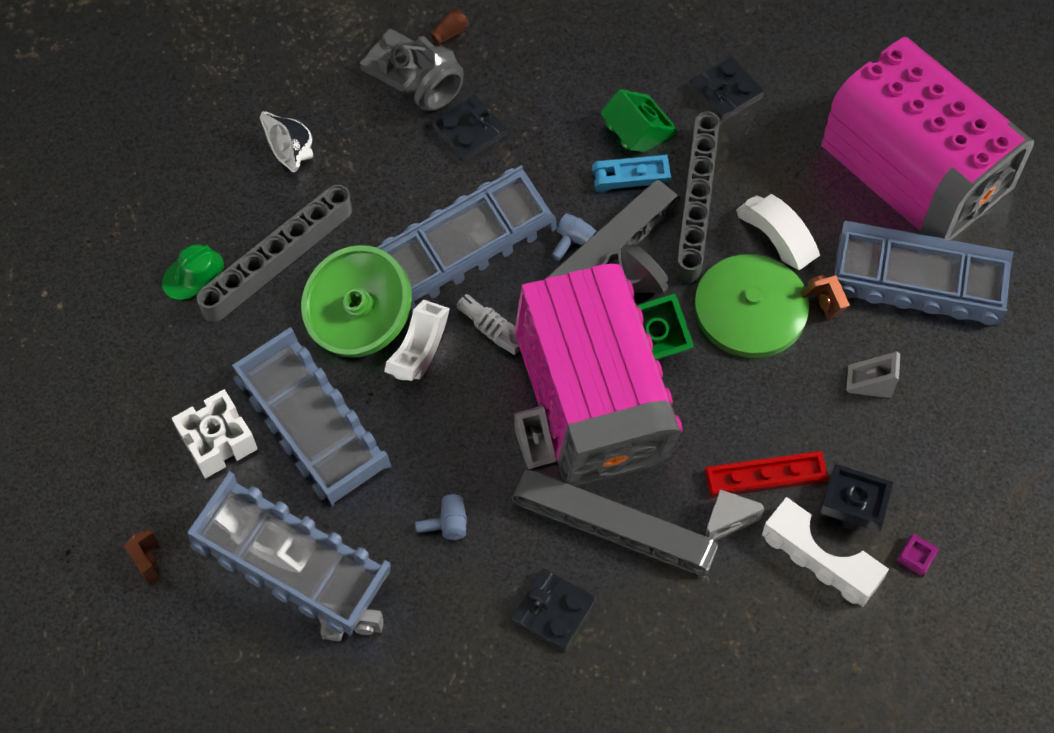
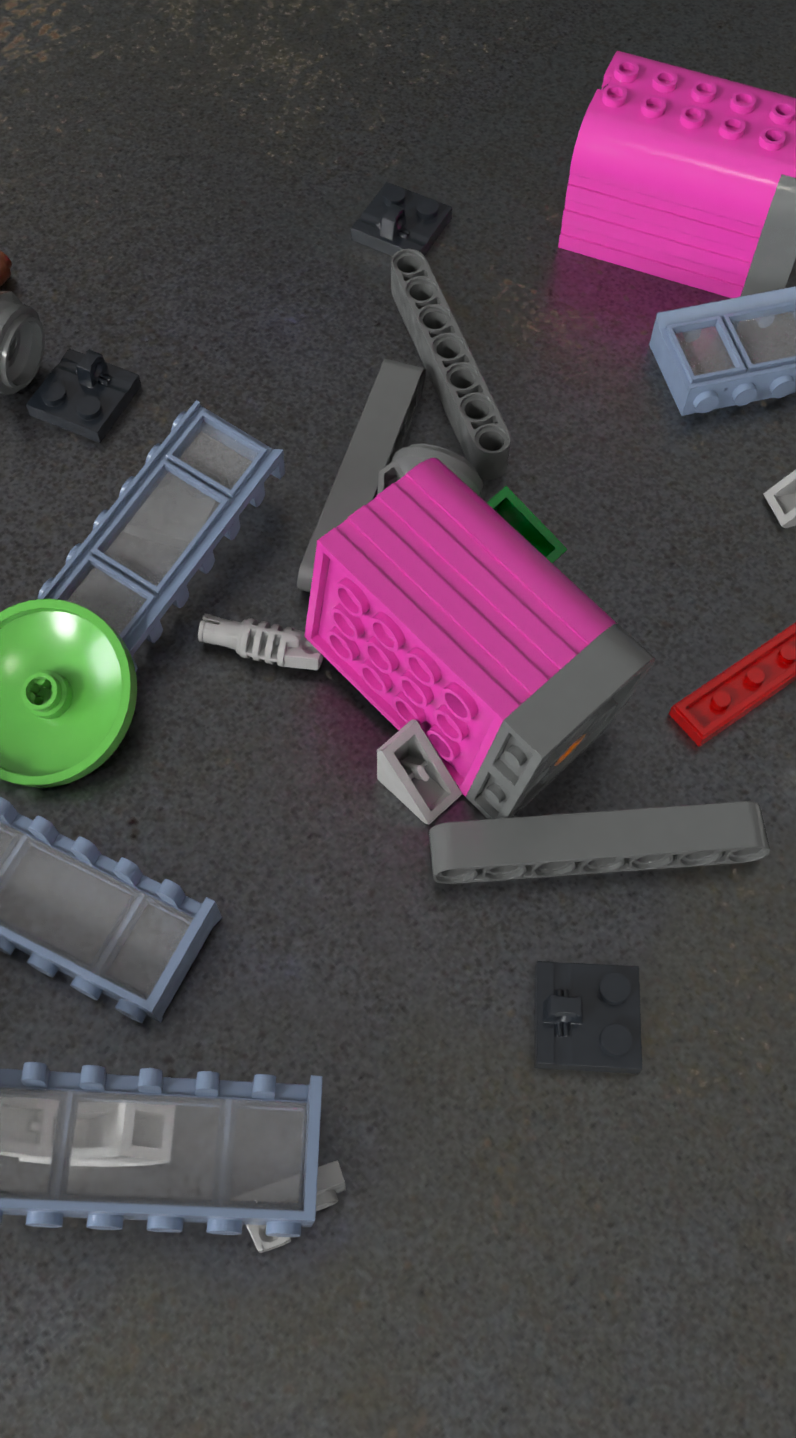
camera: 30 degrees left, 0 degrees up
white arch [384,300,450,381] -> none
sand blue piece [415,494,467,540] -> none
sand blue piece [551,213,598,261] -> none
dark azure plate [592,155,671,193] -> none
green slope [600,89,679,152] -> none
bright green dish [694,254,809,358] -> none
light grey slope [705,490,764,540] -> none
white arch [736,194,820,270] -> none
copper bracket [801,275,850,319] -> none

